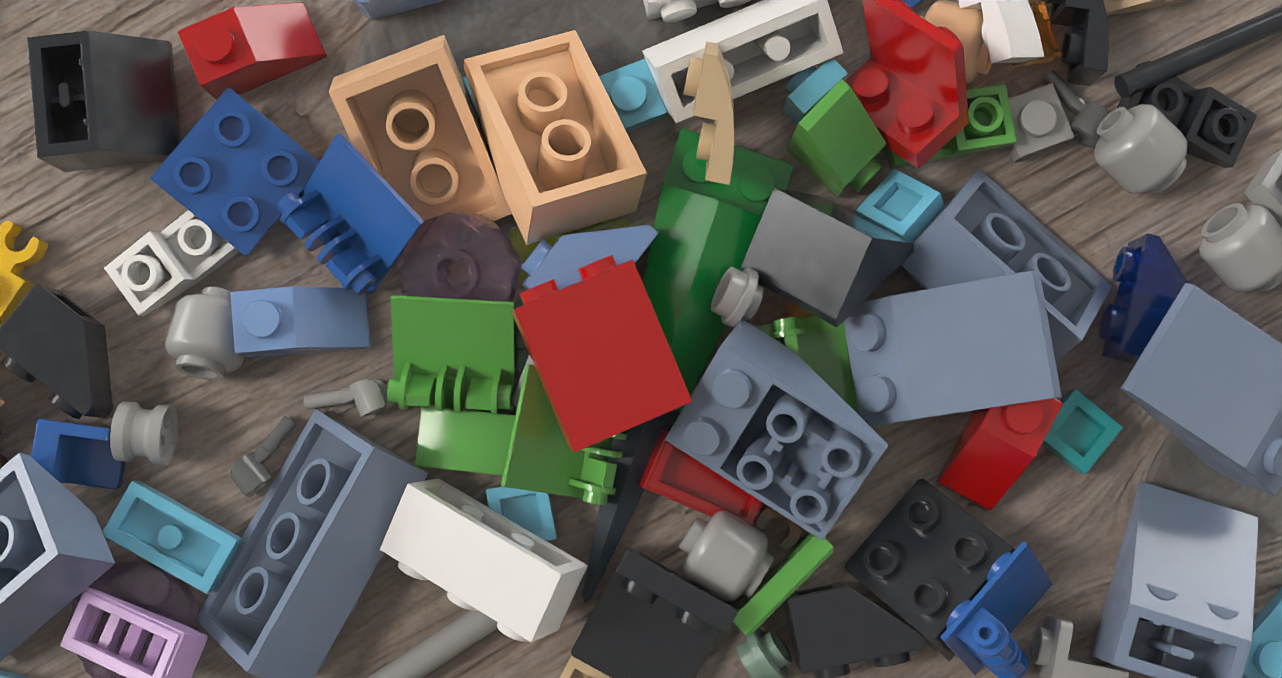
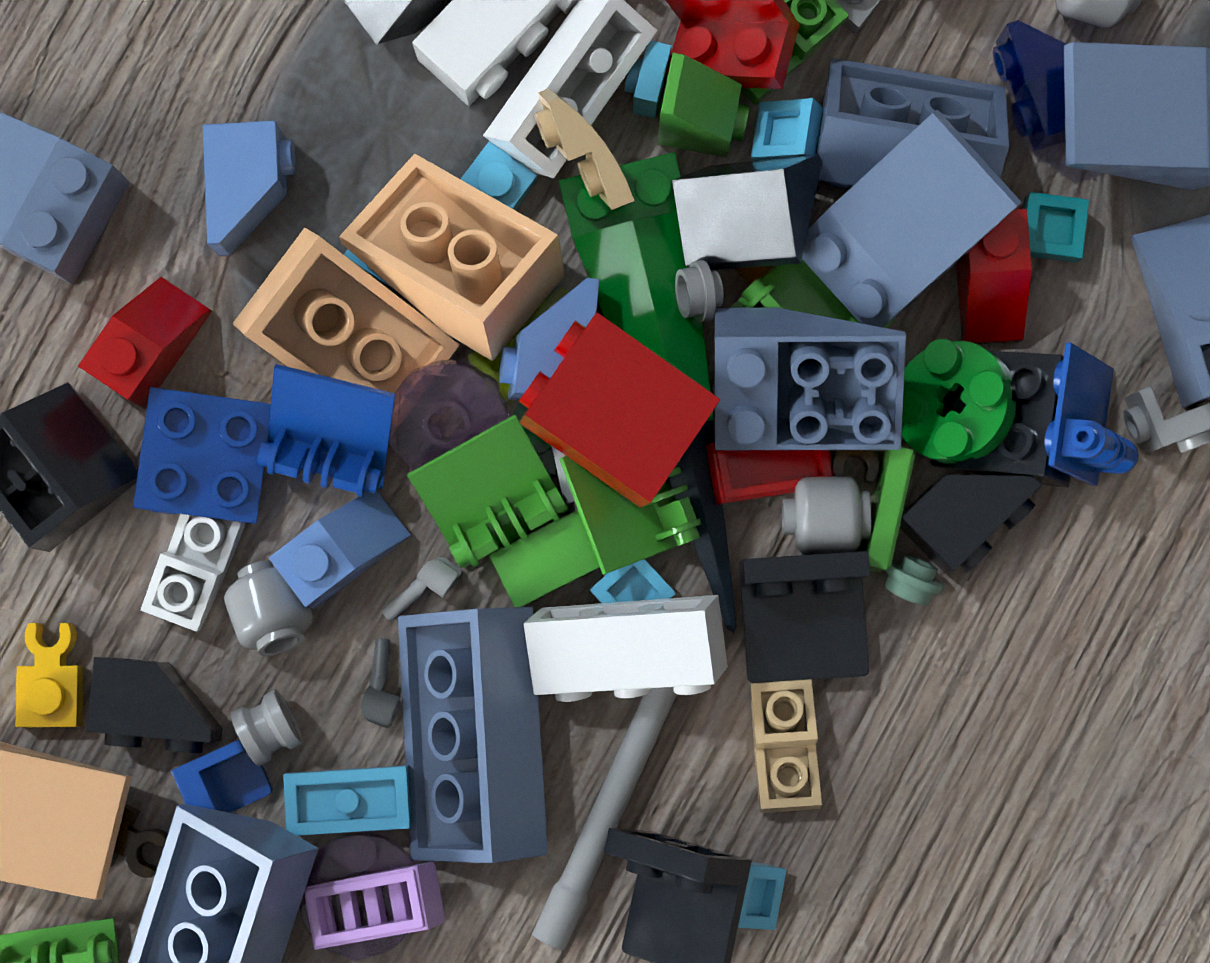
camera: 30 degrees left, 0 degrees up
none -> green plate [901,339,1016,463]

